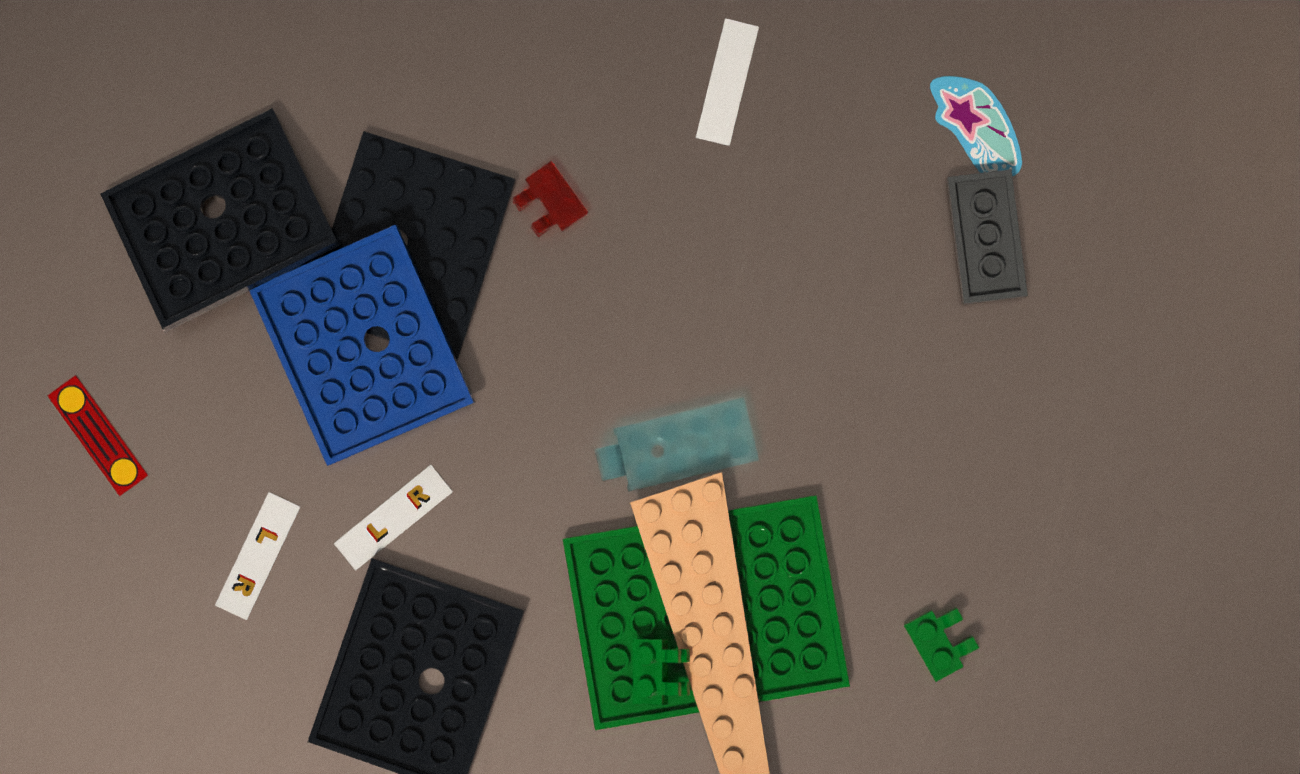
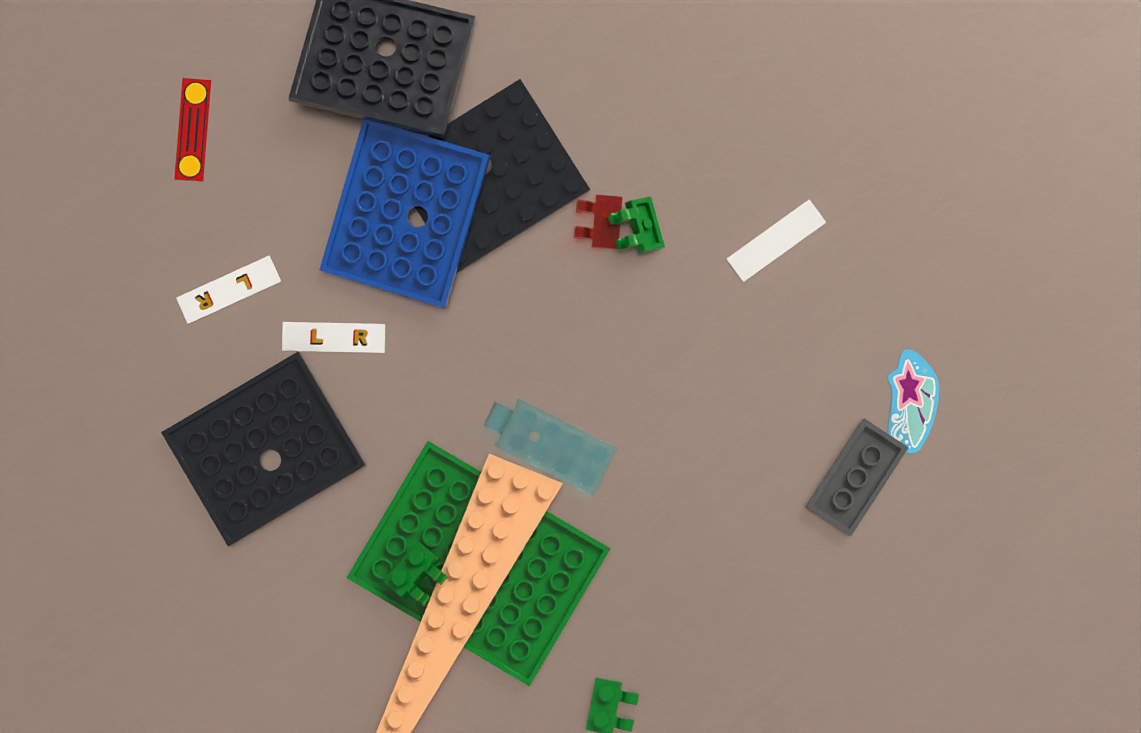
camera: 40 degrees right, 0 degrees up
none -> green plate [608,197,665,253]

